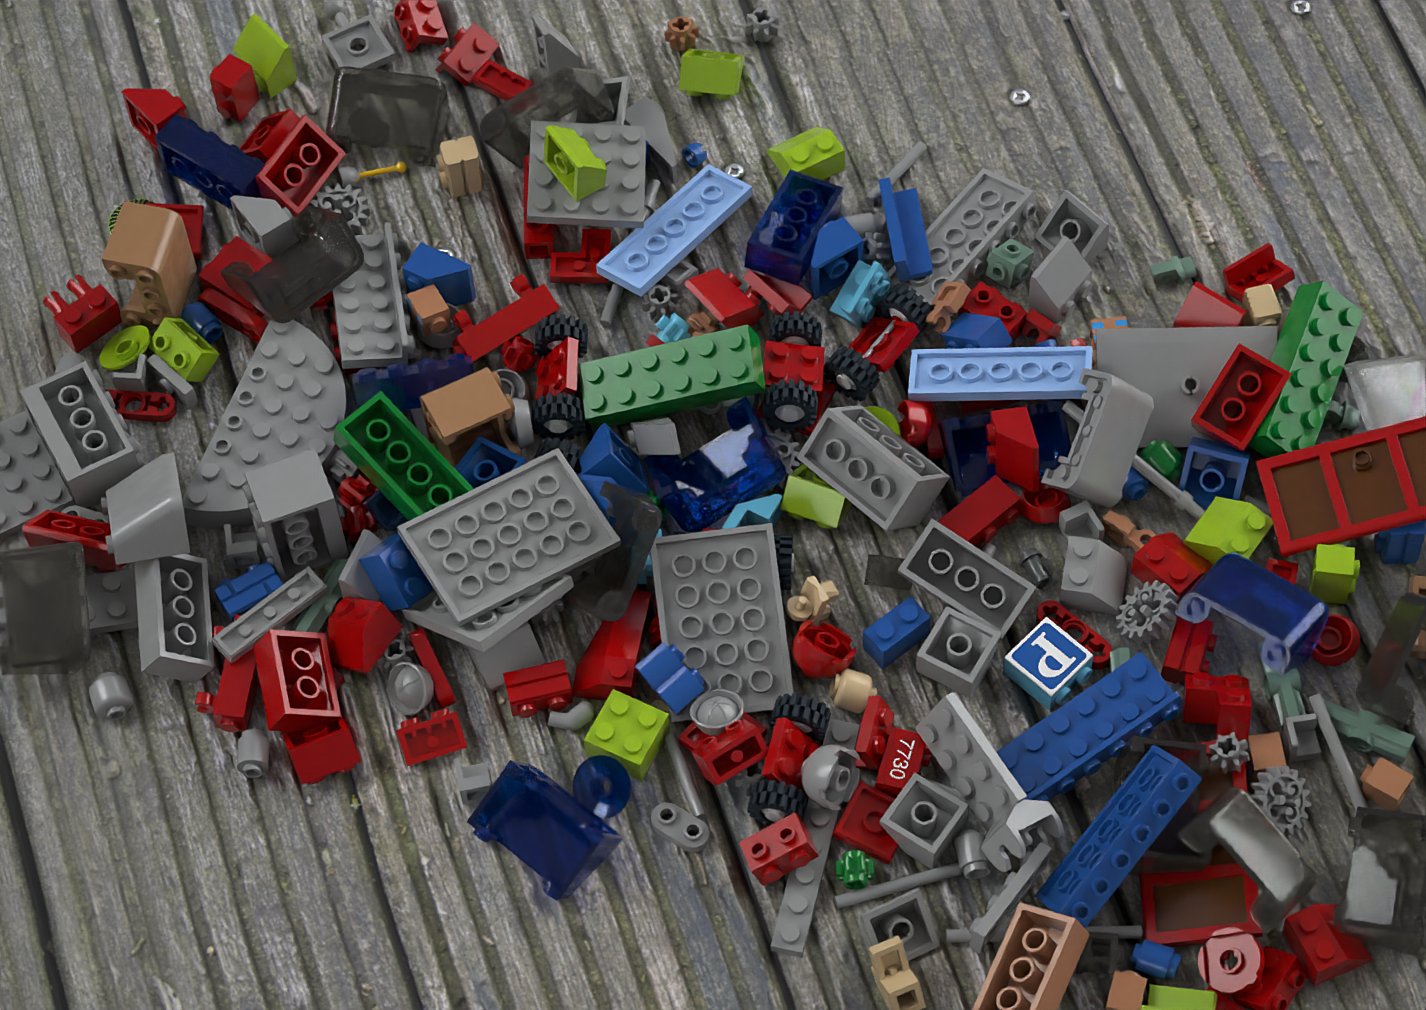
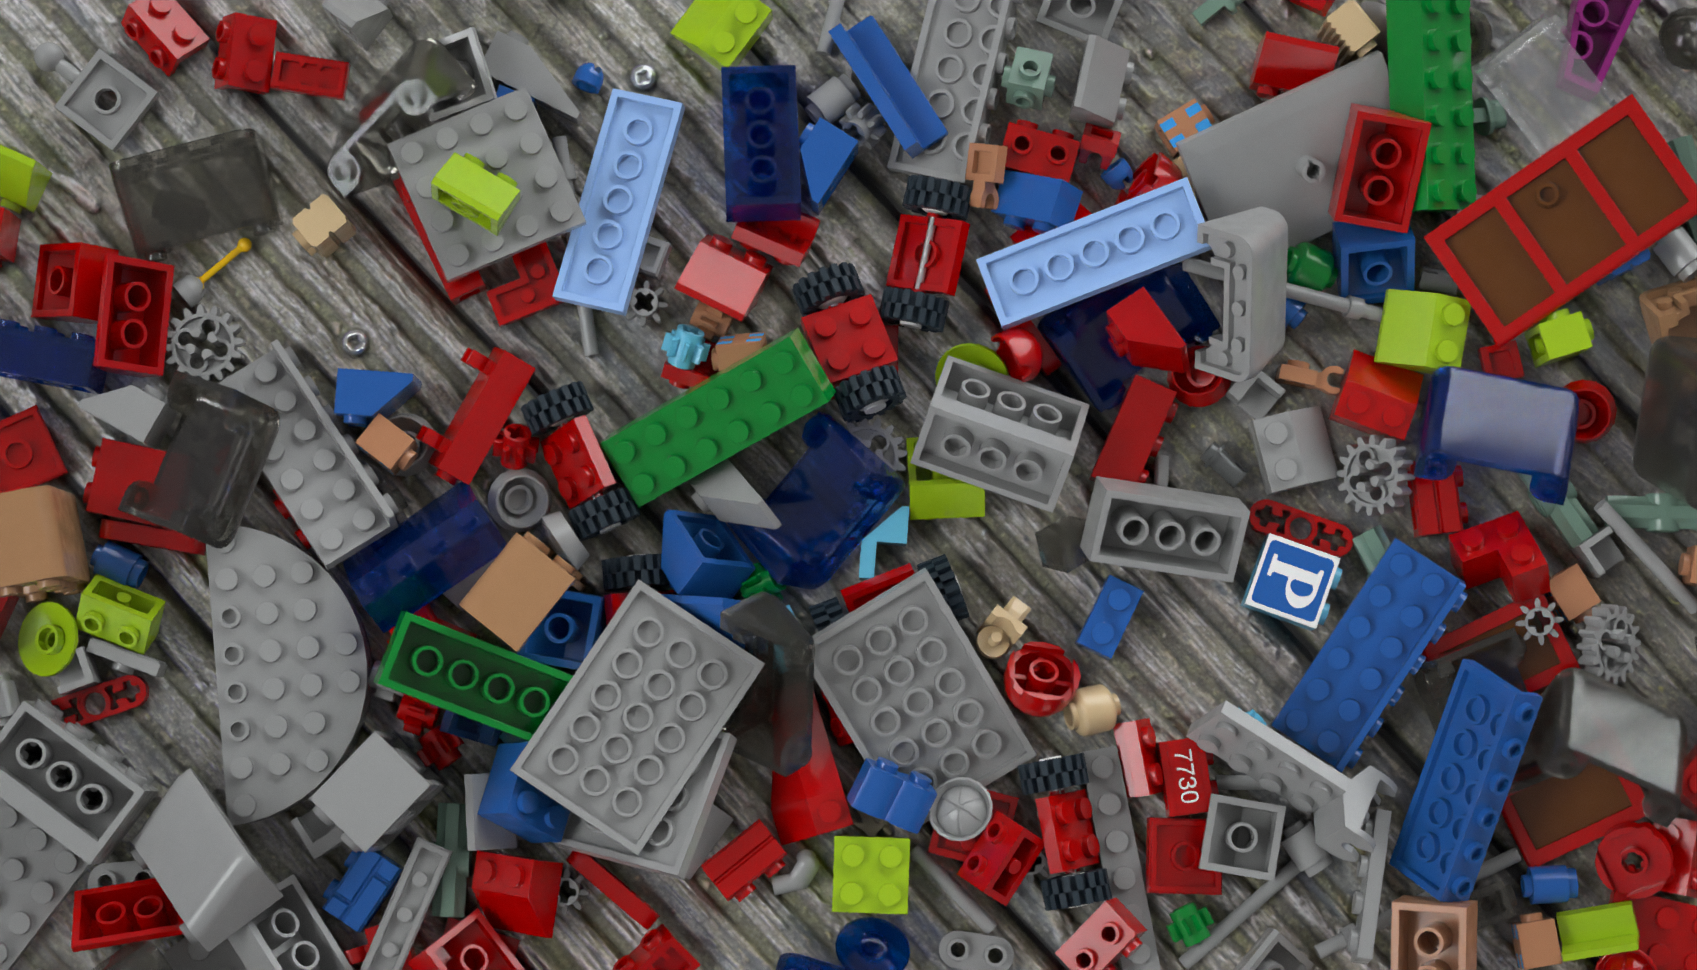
camera: 30 degrees left, 25 degrees up
light grey hat [388,661,434,716] -> none
light grey cylinder [801,744,861,810] -> none
medium azure bracket [830,260,891,329] -> none
light grey slope [916,606,1002,698] -> none

